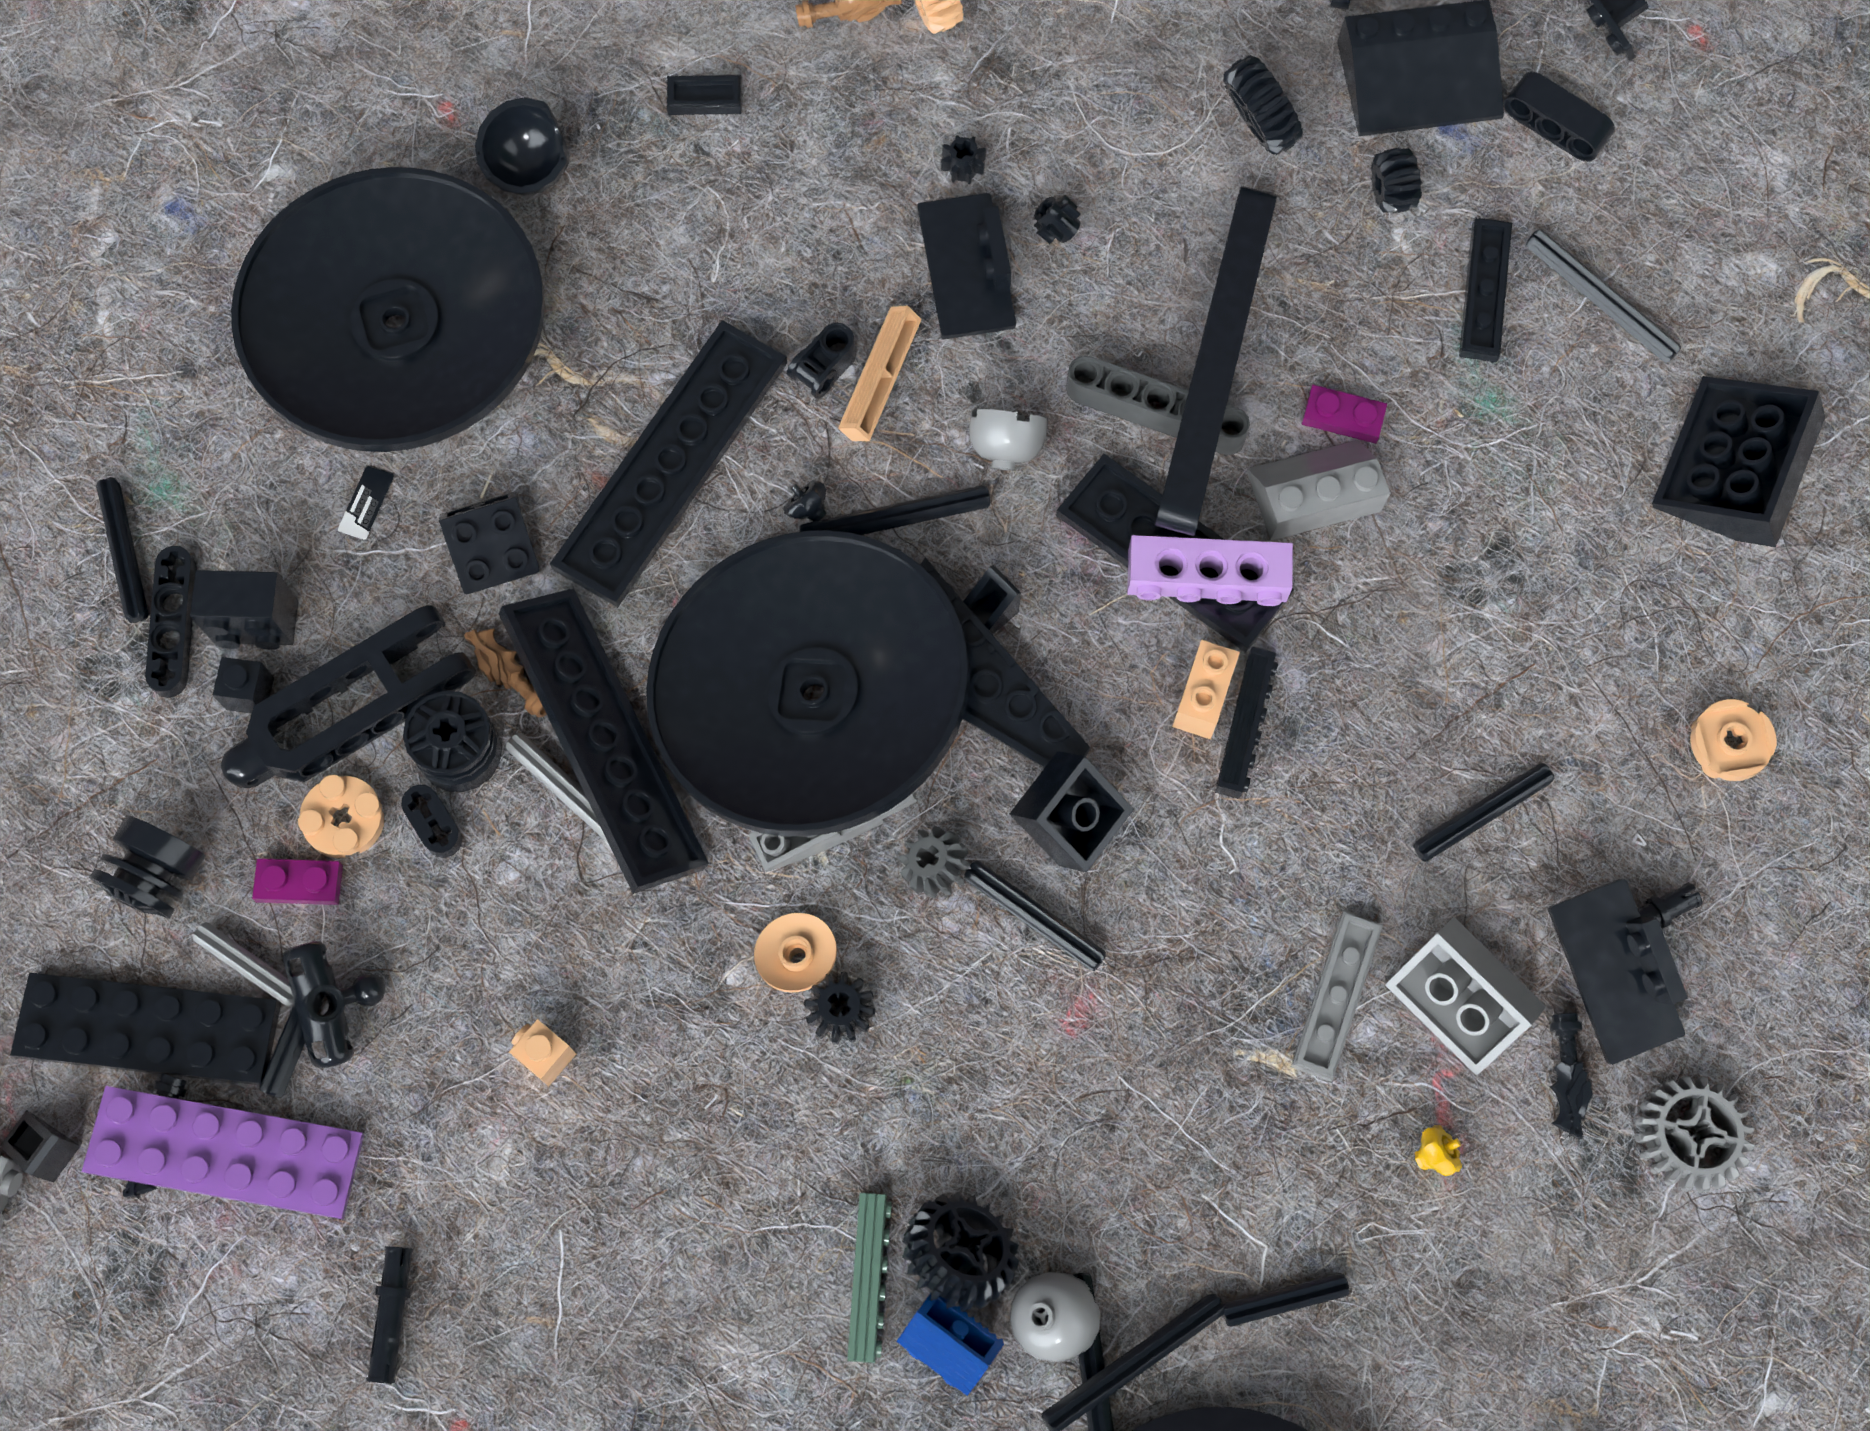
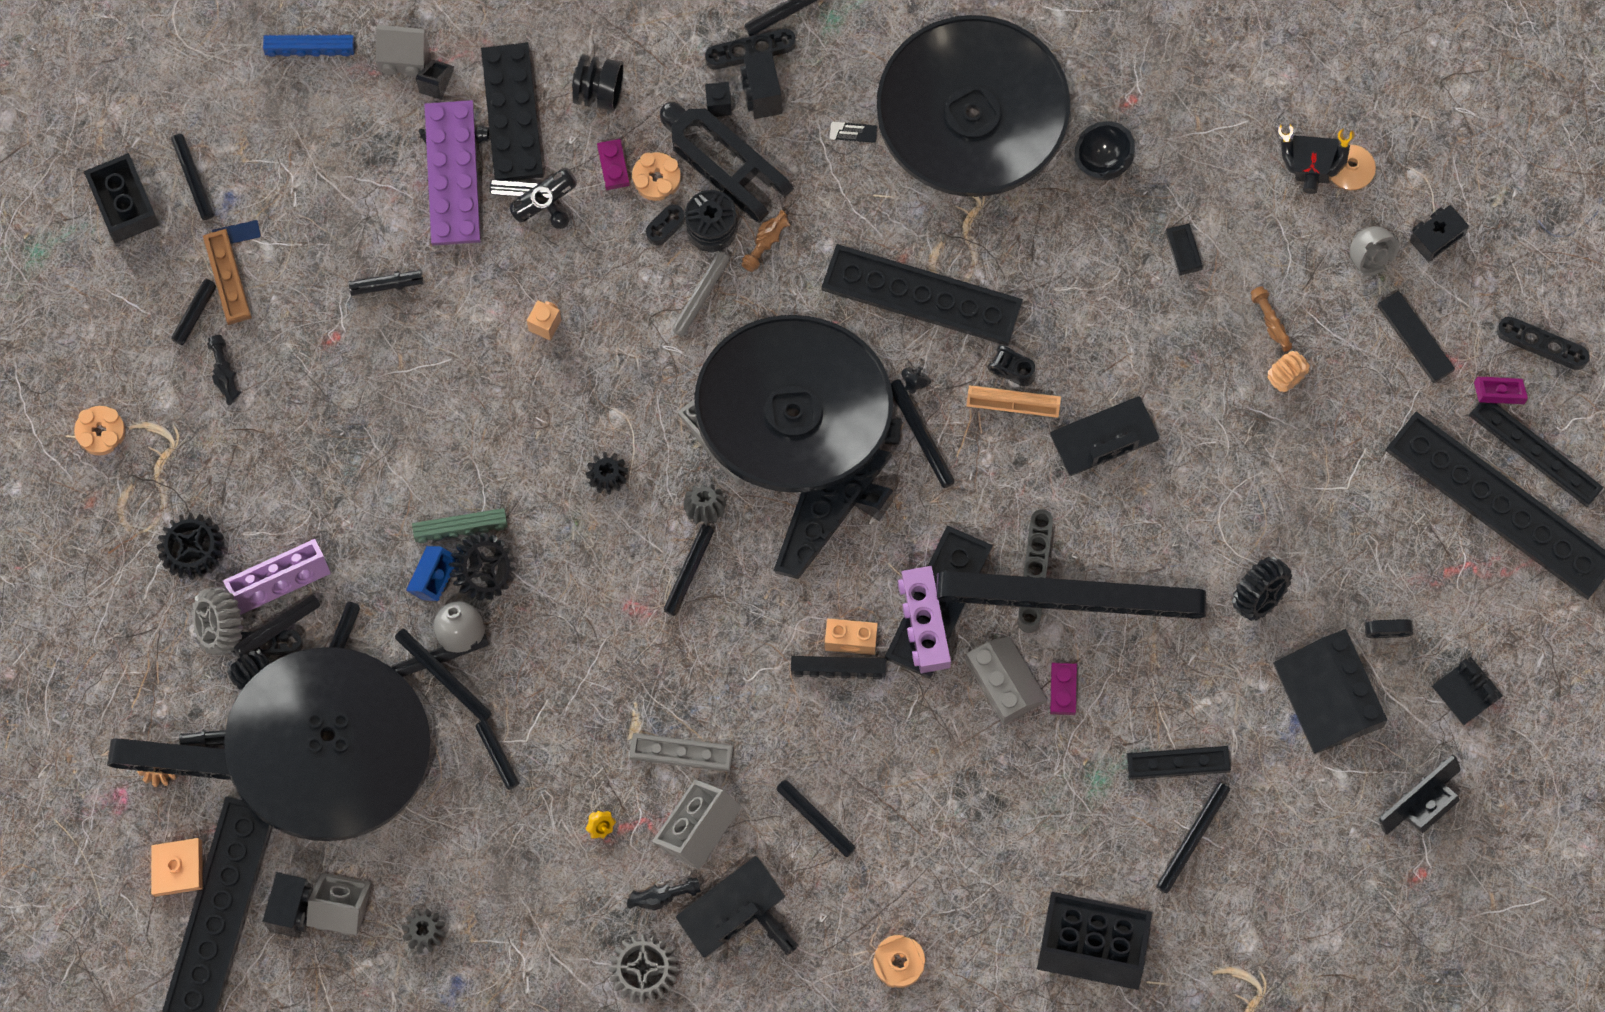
camera: 80 degrees right, 0 degrees up
light grey axle [192,922,294,1006] -> none
black bracket [439,491,540,595] -> none
black plate [498,588,709,894] -> none
light nougat dish [754,913,837,992] -> none
black gear [941,135,986,184] -> none
light grey cylinder [969,409,1048,471] -> none
black brick [1009,751,1134,873] -> none
black gear [1034,195,1081,244] -> none
black gear [1370,148,1423,213] -> none
black beam [1504,71,1615,162] -> none

